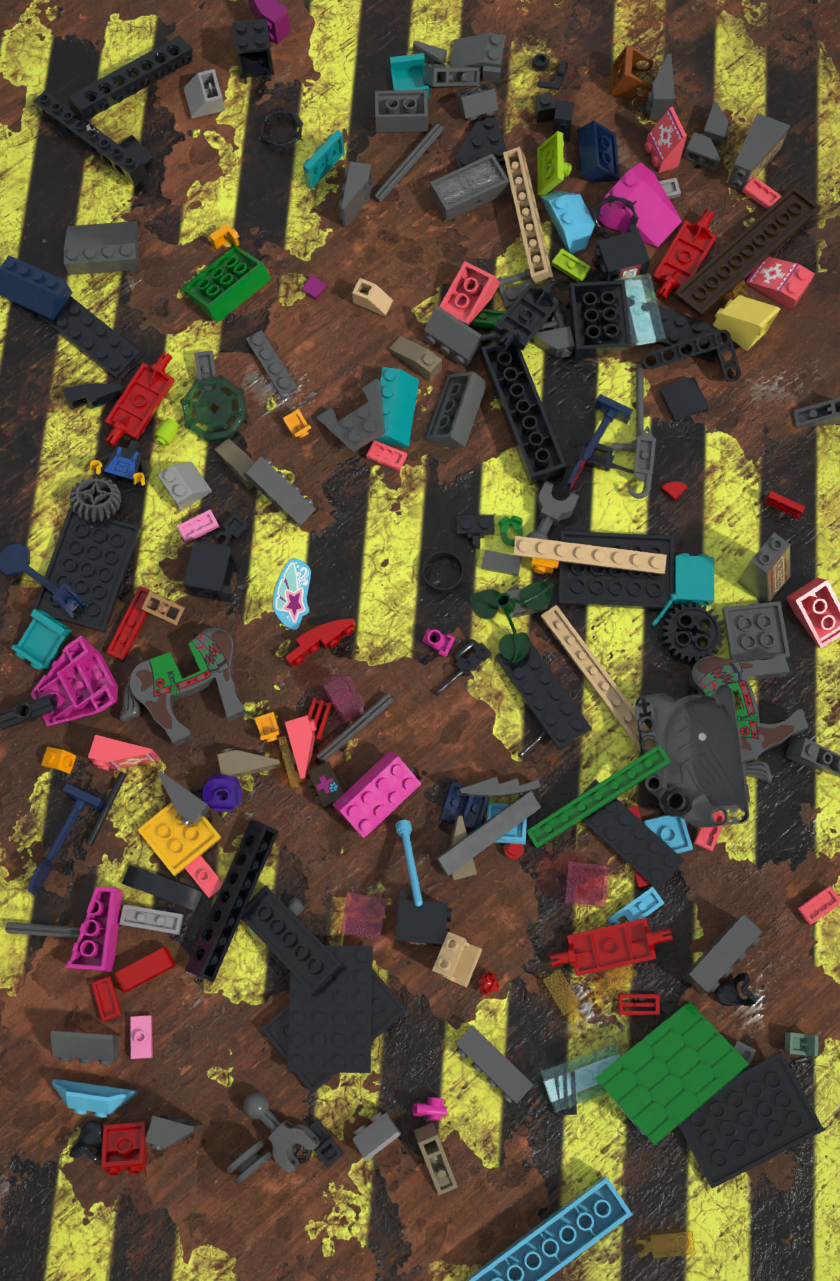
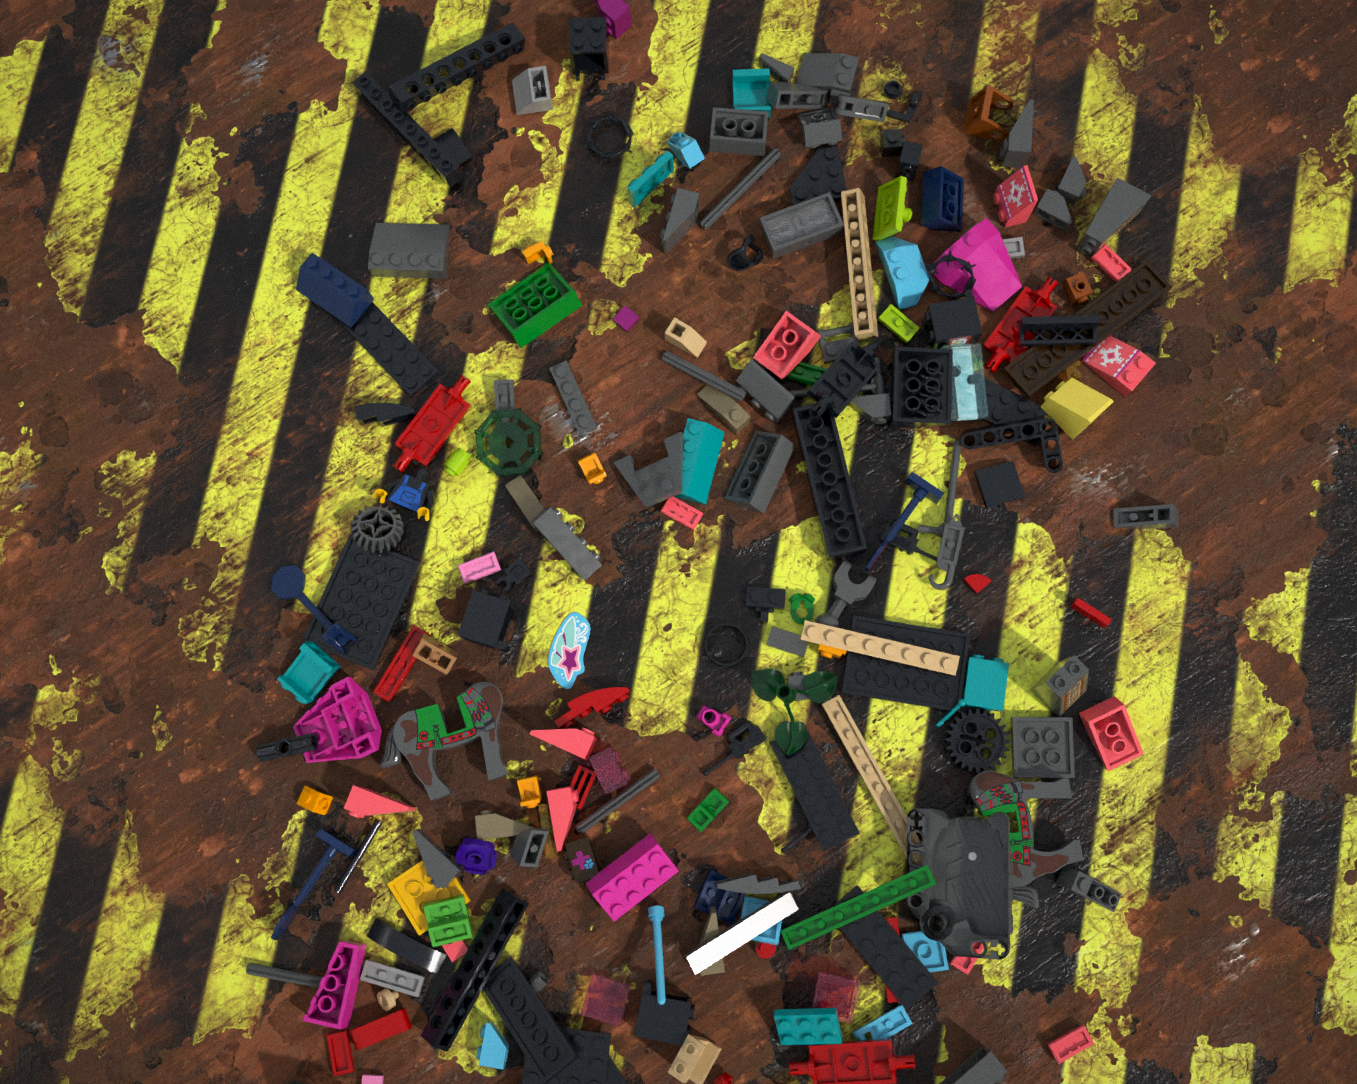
camera: 10 degrees right, 5 degrees up
light grey slope [158,462,212,511] -> none
none -> tan tile [377,988,399,1011]
none -> bright green slope [423,894,473,947]
none -> medium azure slope [476,1020,509,1070]
none -> dark grey slope [510,828,549,867]
none -> coral slope [530,727,597,761]
none -> dark grey axle [662,351,746,402]
none -> medium azure slope [666,132,705,169]
none -> green slope [686,787,730,832]
none -> black piece [727,234,764,271]
none -> teal plate [774,1008,843,1045]
none -> dark grey plate [835,94,889,122]
none -> black fence [1018,315,1100,346]
none -> dark orange brick [1062,272,1093,305]

